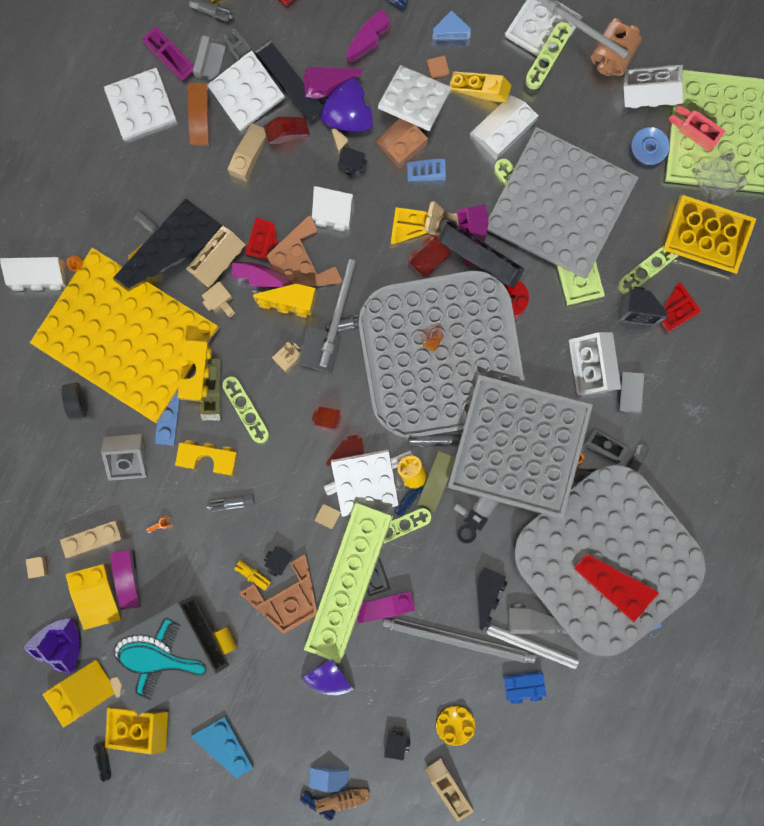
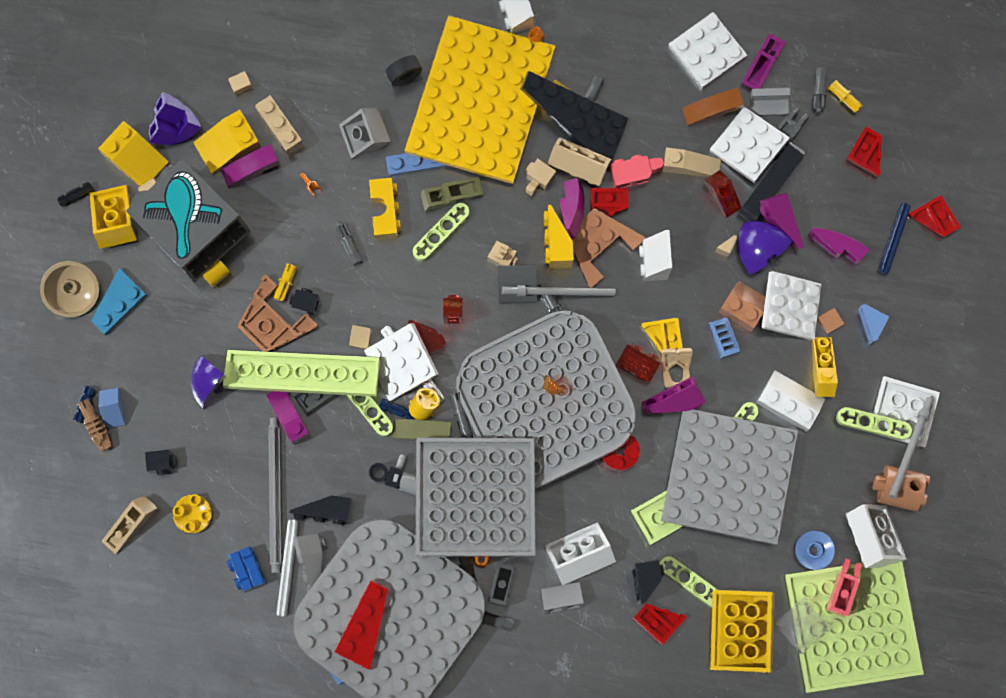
camera: 70 degrees right, 5 degrees down
yellow arch [178,340,212,402] -> none
black brick [338,146,368,176] -> none
black beam [437,221,524,287] -> none
none -> tan dish [40,261,99,317]
none -> coral hinge [609,155,664,188]

